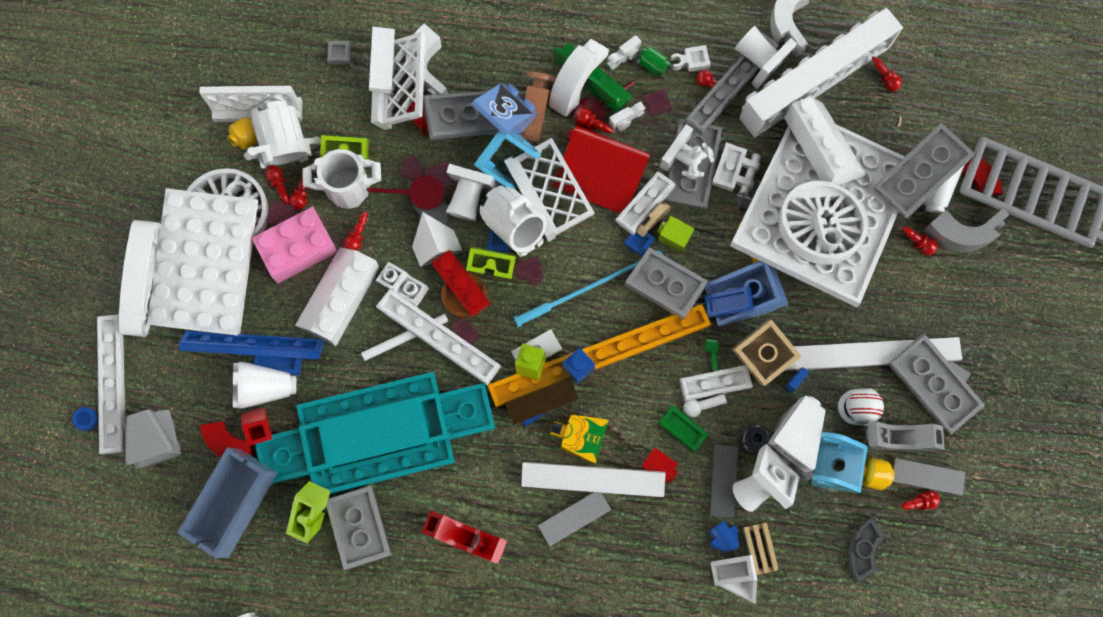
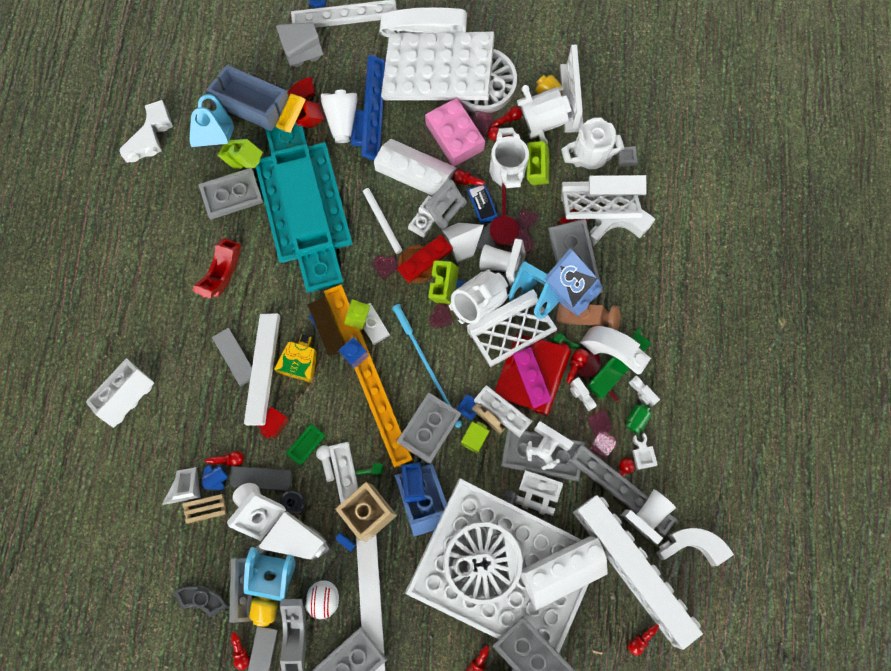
camera: 90 degrees right, 0 degrees up
white tile [376,289,501,385] -> none
none -> medium azure hose [190,94,234,147]
none -> red bar [205,451,244,467]
none -> light grey plate [229,558,252,623]
none -> yellow tile [276,94,306,133]
none -> light grey plate [425,179,467,230]
none -> slope [467,185,498,224]
none -> dark pink plate [513,347,552,408]
none -> green hand [552,334,580,349]
none -> white container [561,118,624,169]
none -> clear pink tile [590,430,618,458]

